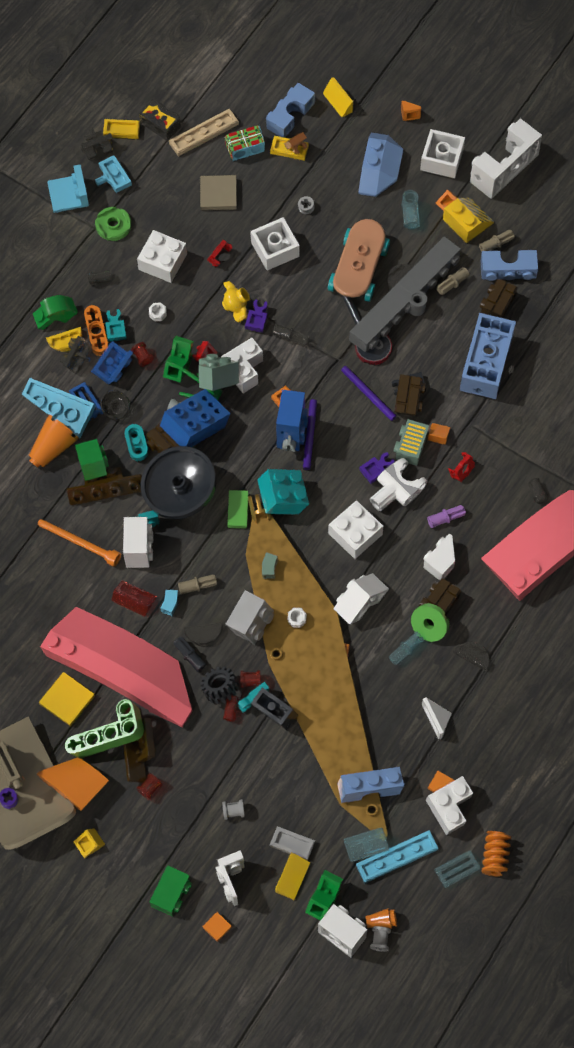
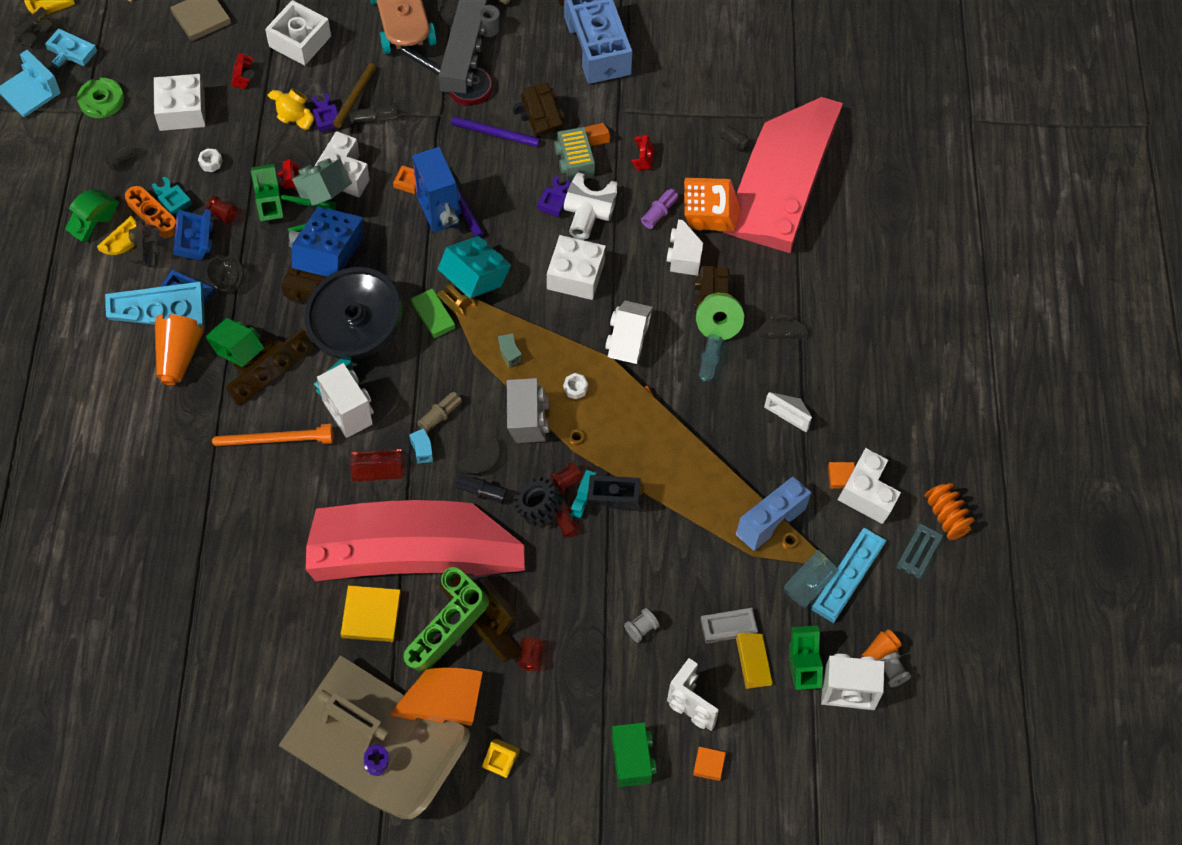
camera: 35 degrees left, 5 degrees down
teal plate [125,424,148,461] -> none
none -> pearl gold bar [333,63,376,128]
none -> orange slope [684,178,741,231]

